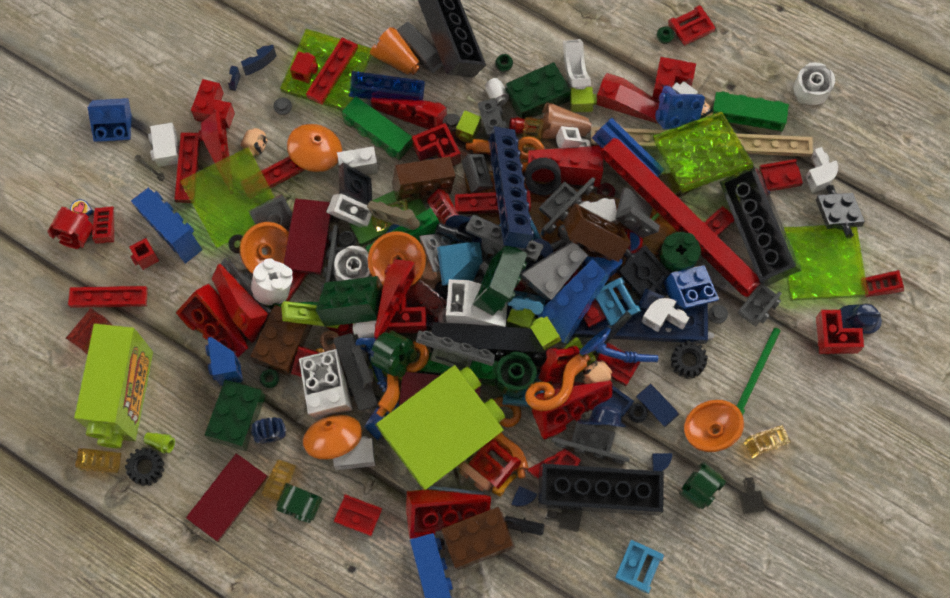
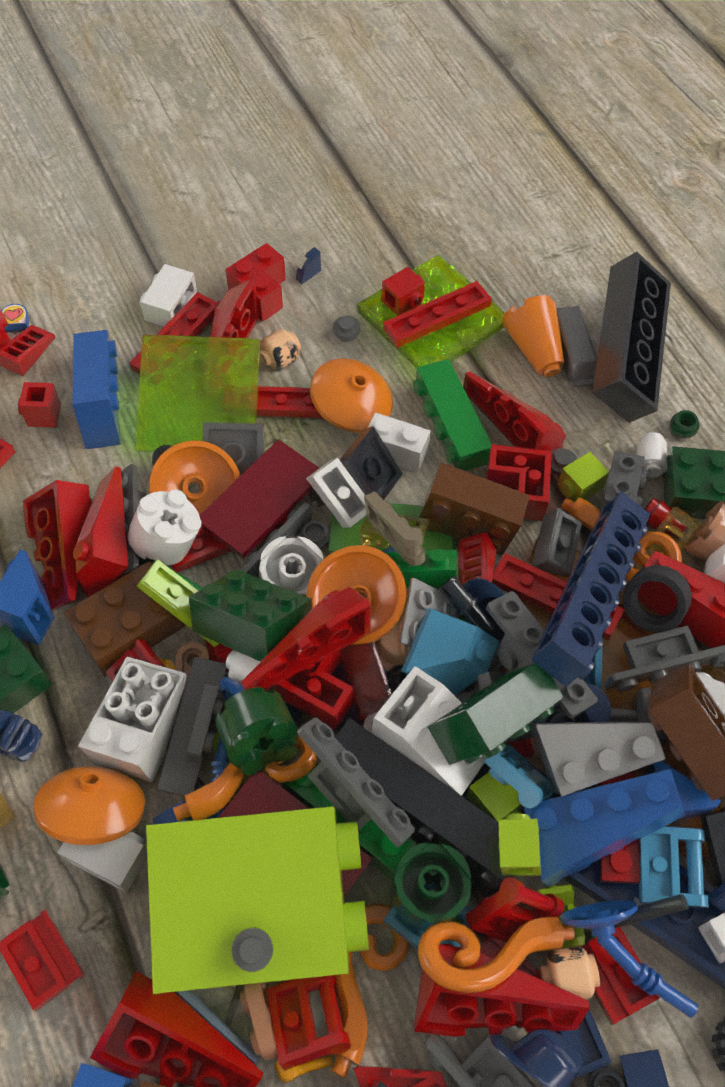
camera: 30 degrees right, 10 degrees down
blue slope [87,98,132,142] -> none
clear smoke hinge [134,155,165,181] -> none
dark blue slope [241,44,277,76] -> none
dark green plate [260,369,280,389] -> none
clear blue brick [349,71,425,101] -> none
none -> dark grey plate [232,928,273,972]

